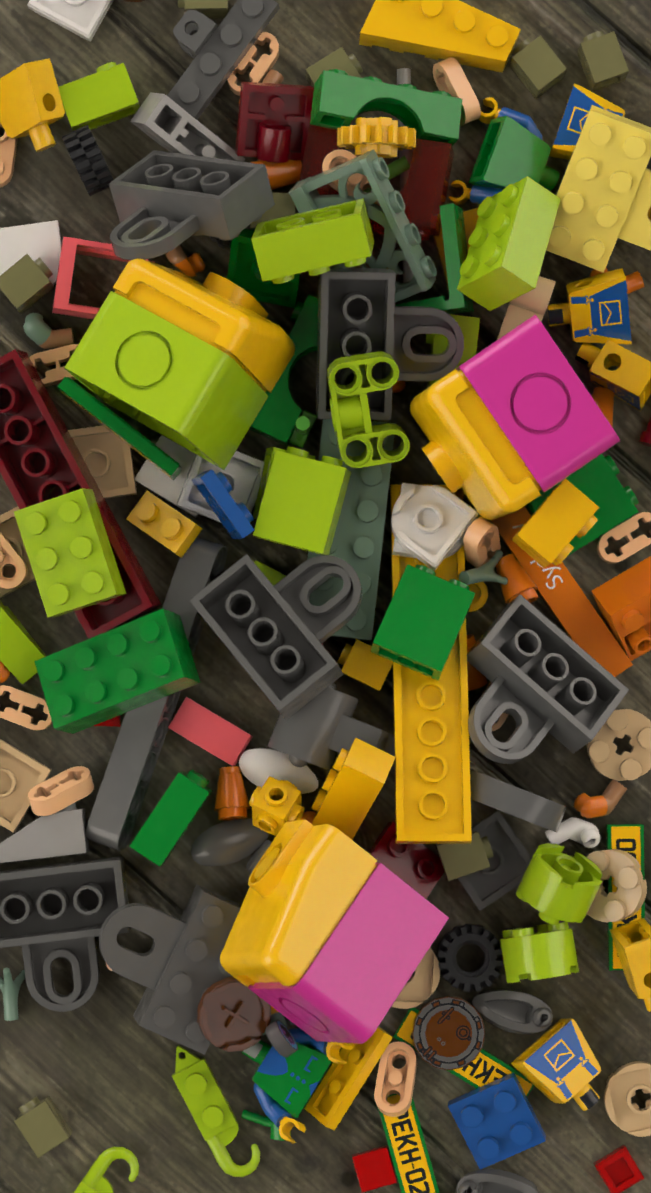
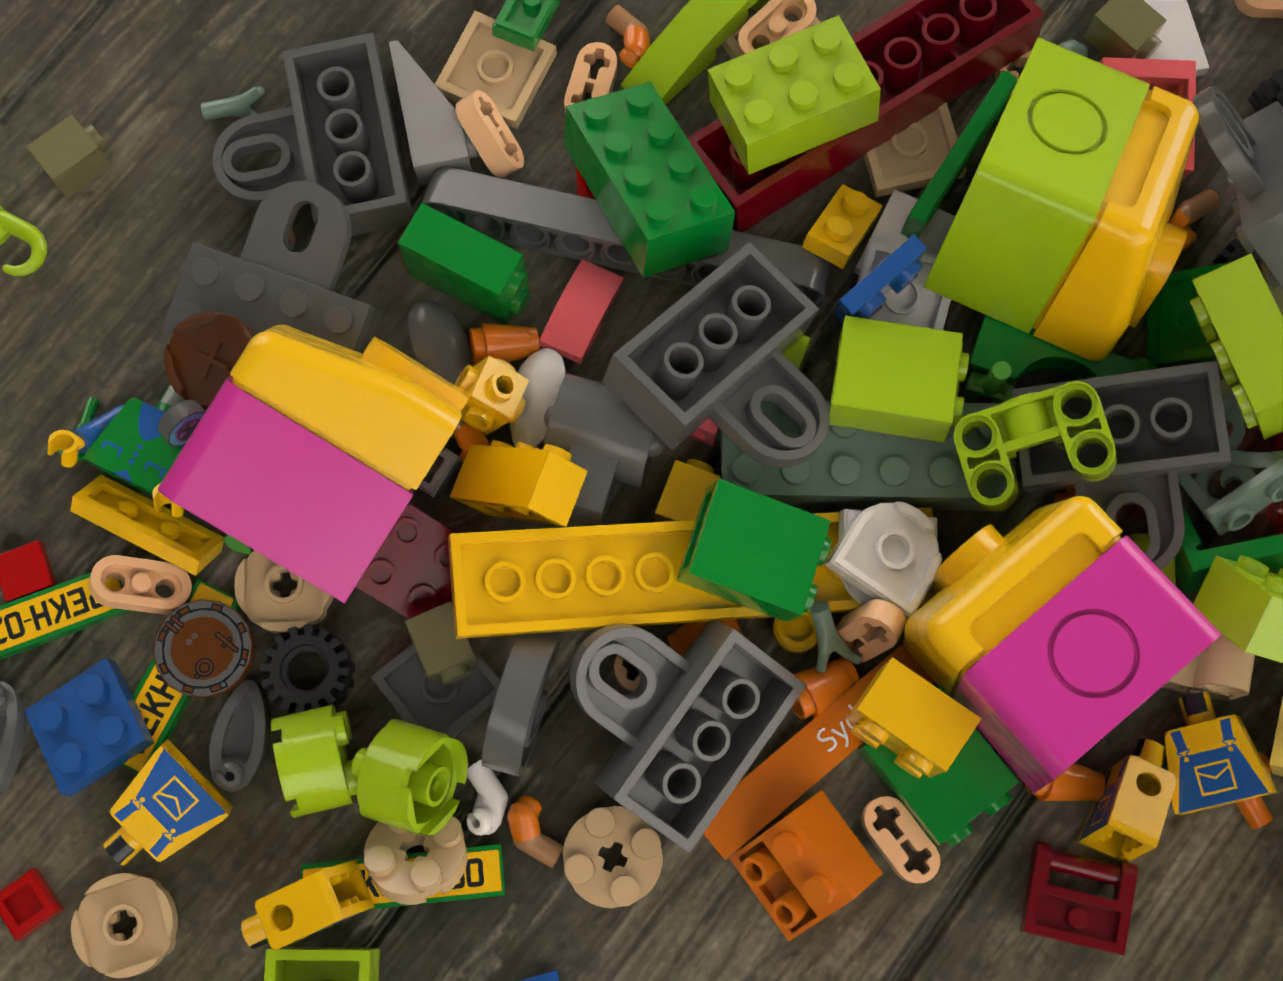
camera: 85 degrees right, 10 degrees down
lime plate [172,1045,260,1177] -> none

